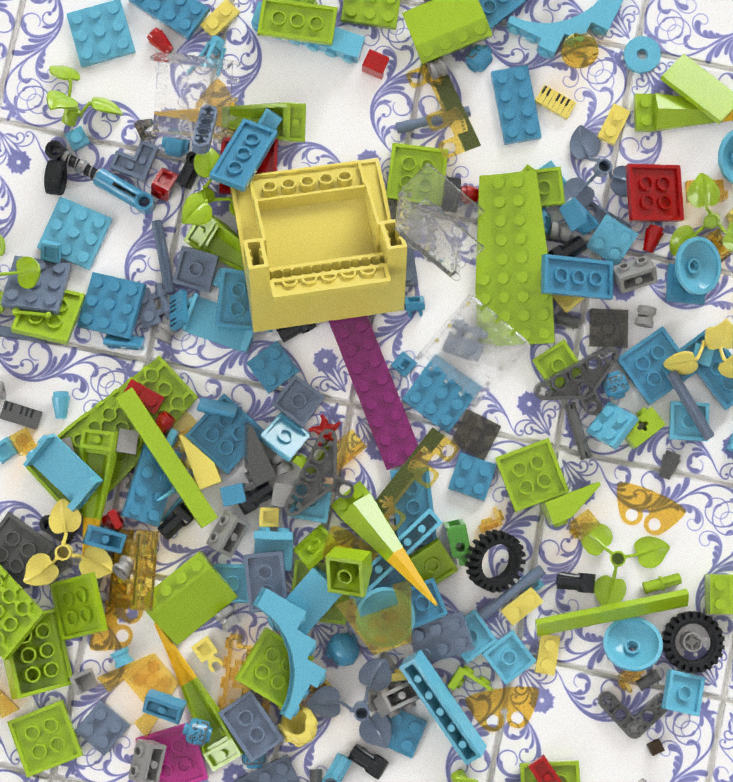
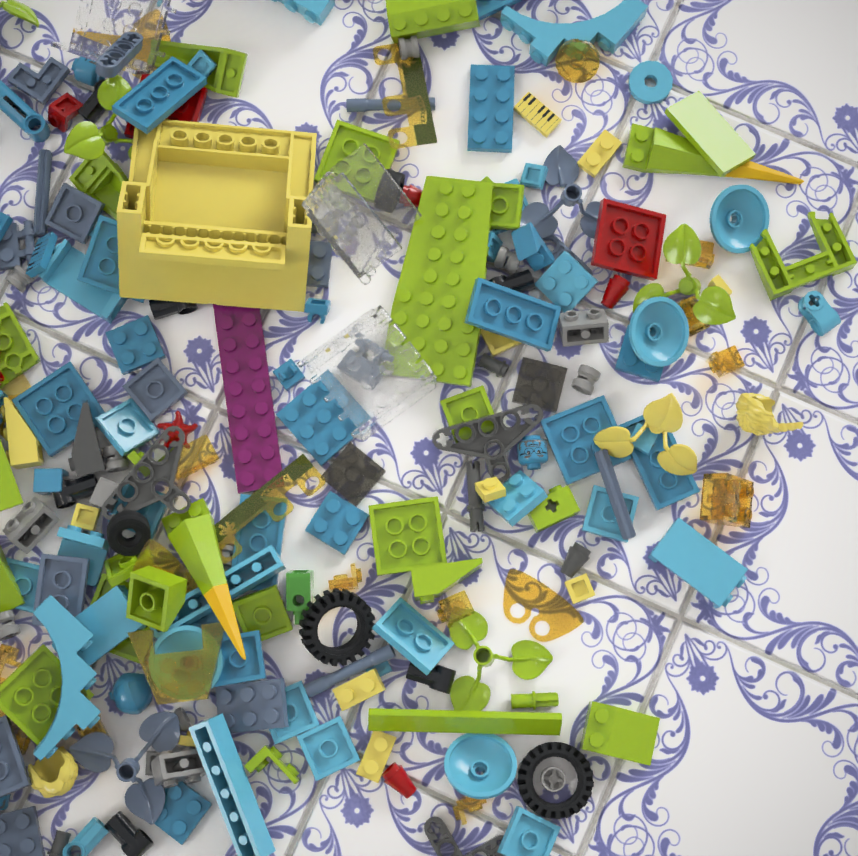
camera: 15 degrees right, 5 degrees down
clear smoke plate [134,118,160,140] -> none
dark azure slope [197,398,239,419] -> none
red panel [362,49,389,80] -> none
dark azure head [465,44,493,73] -> none
clear yellow piece [465,687,539,732] -> none
dark grey pin [635,669,662,692] -> none
none -> black tyre [107,510,151,556]
none -> medium azure plate [372,597,455,675]
none -> red cone [381,762,417,799]
none -> light yellow plate [475,477,506,503]
none -> medium azure tile [520,163,548,190]
none -> light yellow plate [564,573,595,604]

